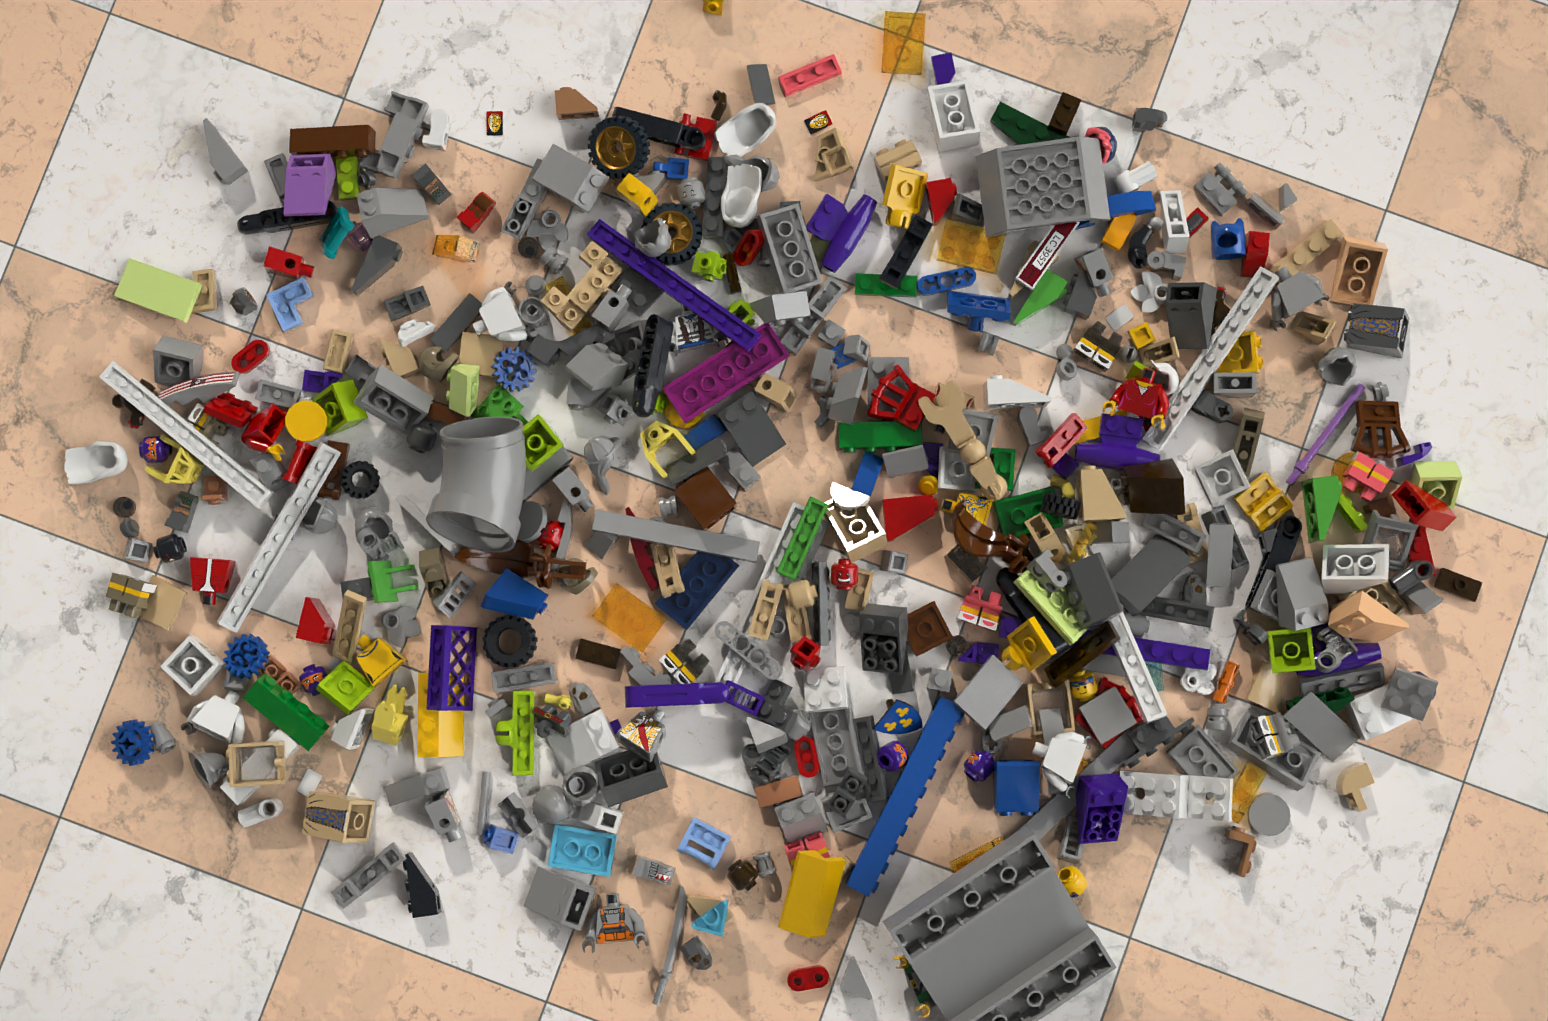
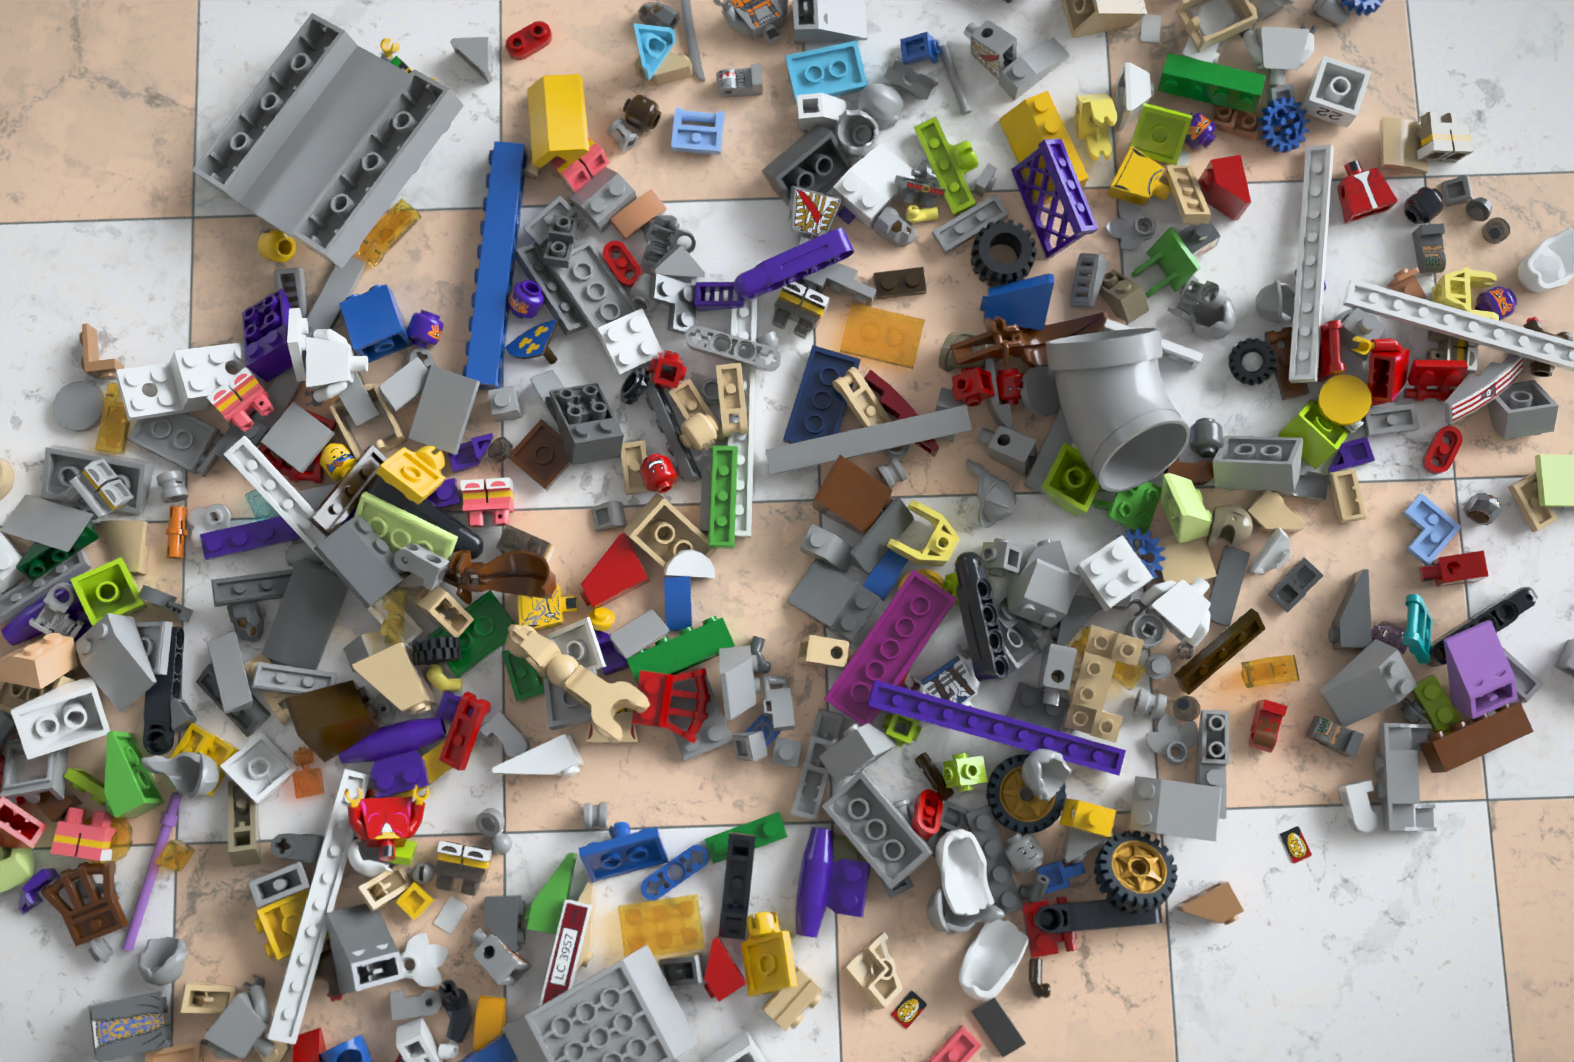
camera: 155 degrees right, 5 degrees down
none -> light grey piece [141,752,219,799]
none -> clear yellow slope [155,840,196,872]
none -> coral hips [206,367,274,432]
none -> white plate [287,308,308,382]
none -> clear orange plate [292,746,325,799]
none -> black gear [620,367,650,405]
none -> light grey hinge [757,331,779,348]
none -> red brick [952,367,995,407]
none -> dark grey arm [1018,875,1050,902]
none -> white brick [1075,535,1153,612]
none -> dark brown plate [1174,608,1266,695]

